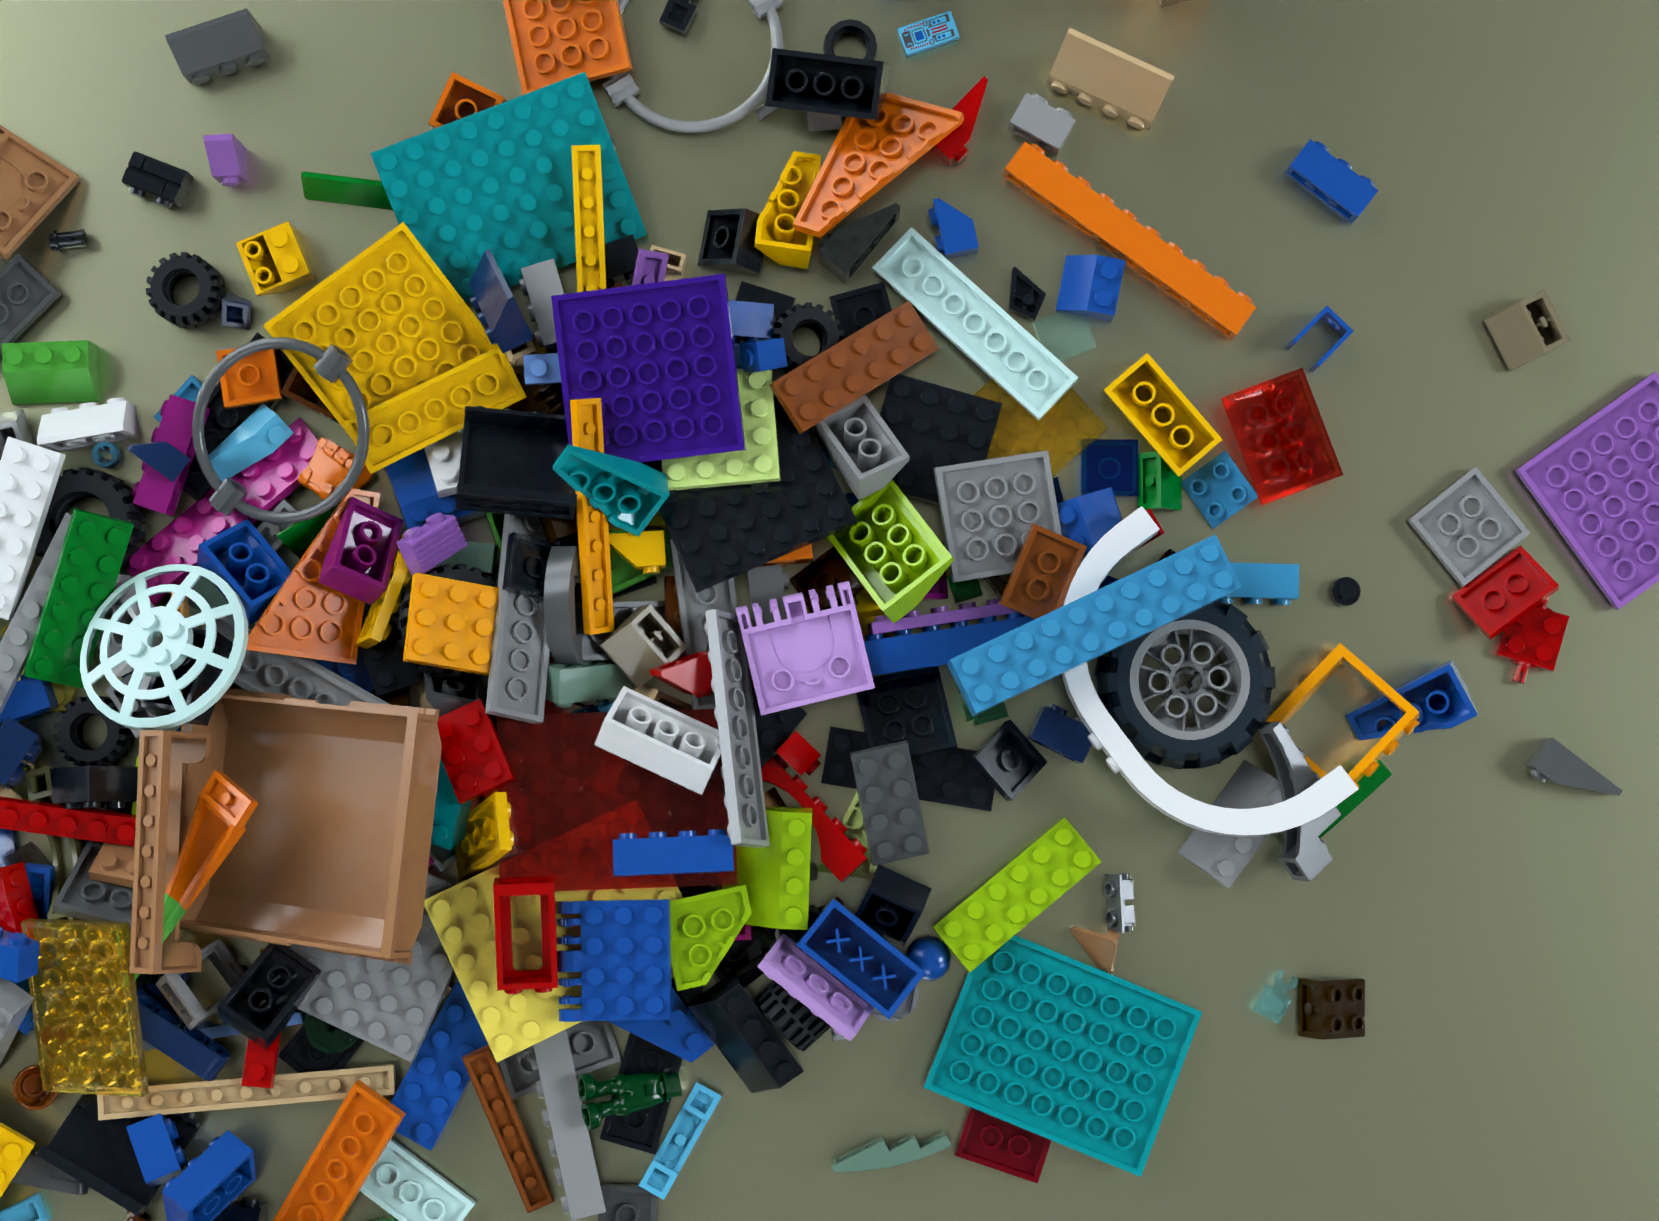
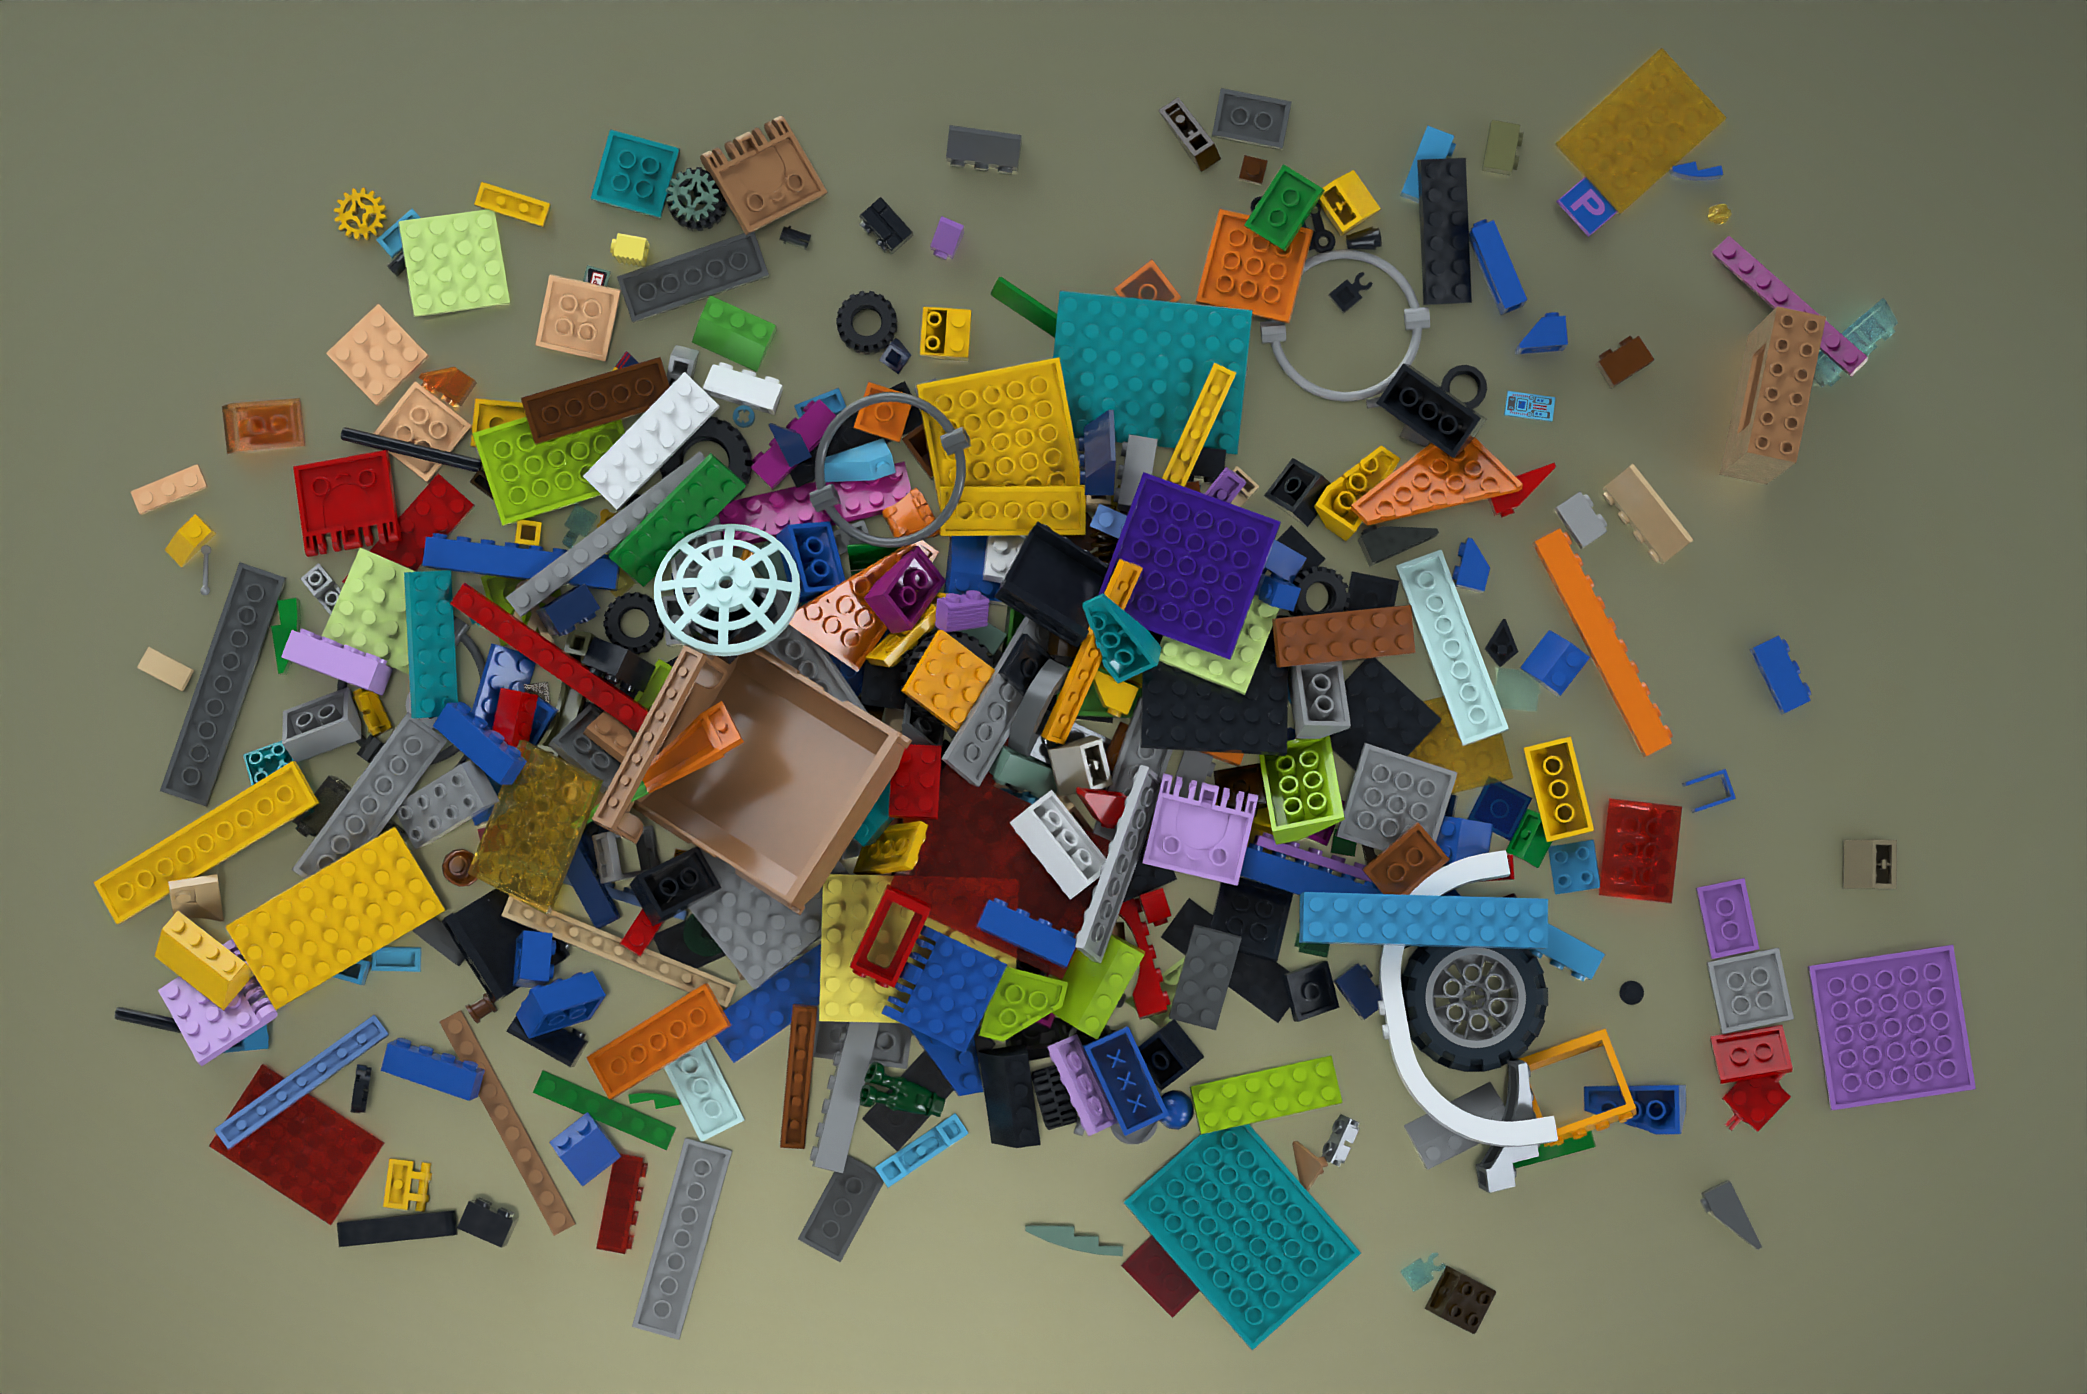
camera: 25 degrees right, 0 degrees up
none -> medium lavender plate [1696,878,1759,959]

